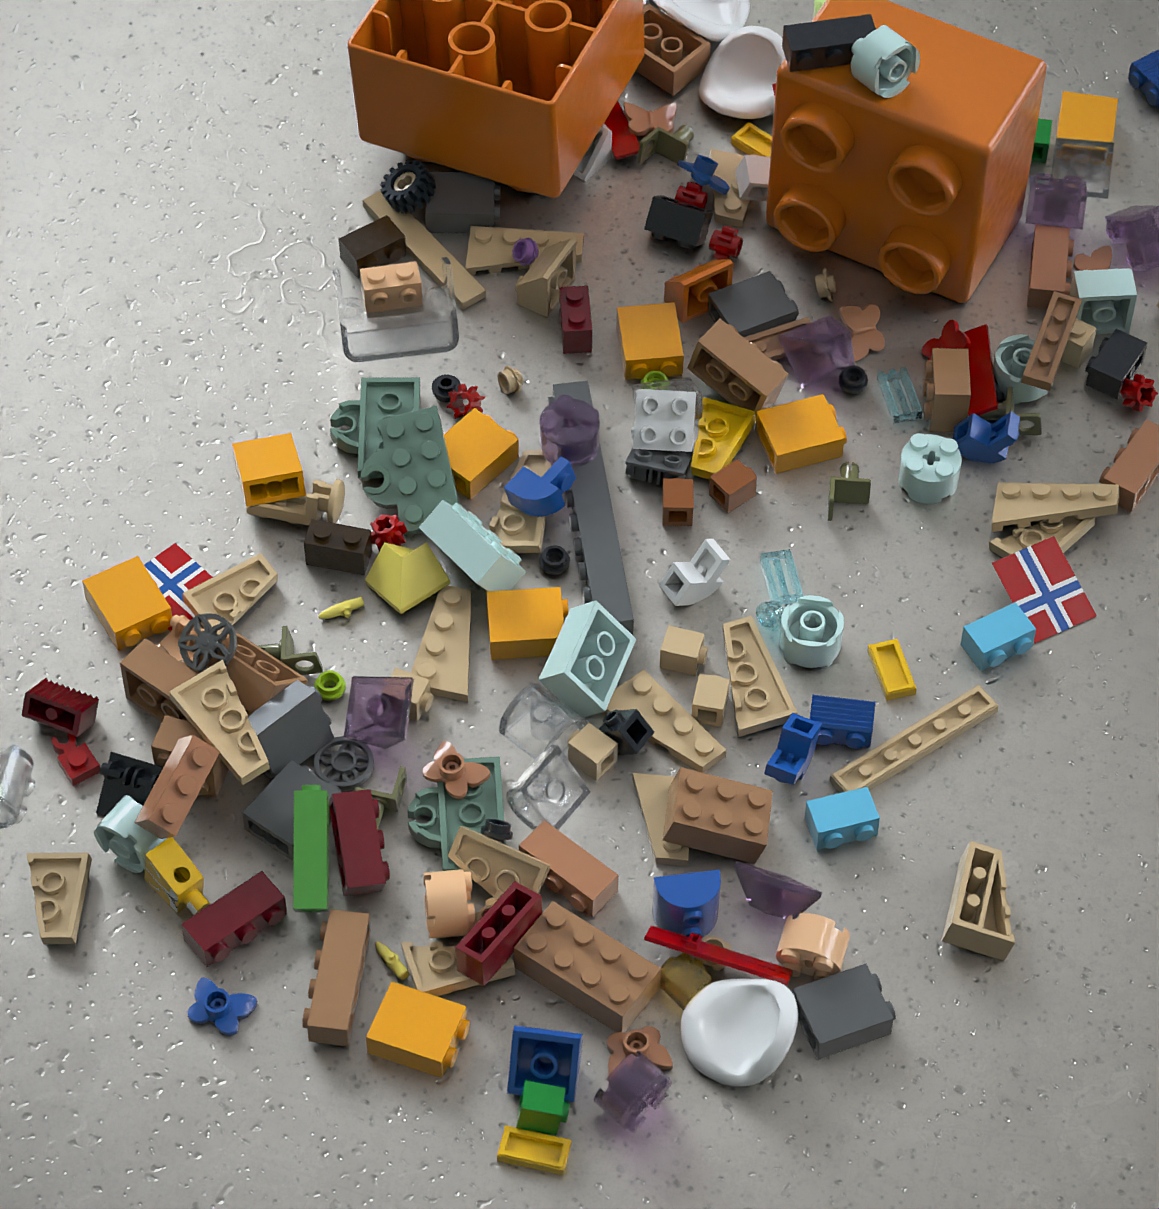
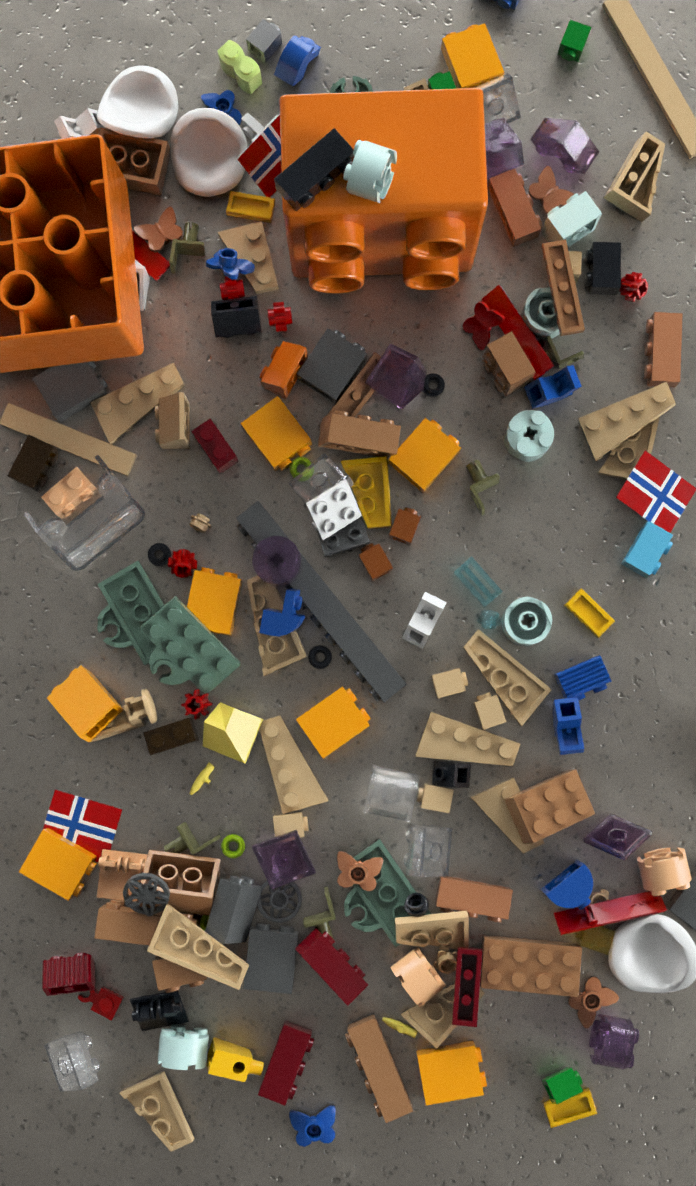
camera: 25 degrees left, 30 degrees up
nougat brick [134,735,220,839] -> none
tan wing [183,553,278,635] -> none
bright green brick [293,785,329,912] -> none
black bush [380,160,436,214] -> none
light aqua brick [419,500,527,591] -> none
blue brick [507,1025,583,1102] -> none
medium lavender plate [513,238,539,266] -> none
light aqua brick [538,600,636,719] -> none
white brick [735,155,770,201] -> none
medium azure brick [804,787,880,850] -> none
tan plate [815,268,837,302] -> none
tan tile [830,685,999,793] -> none
nougat animal [839,304,885,362] -> none
clear light blue tile [877,367,923,424] -> none

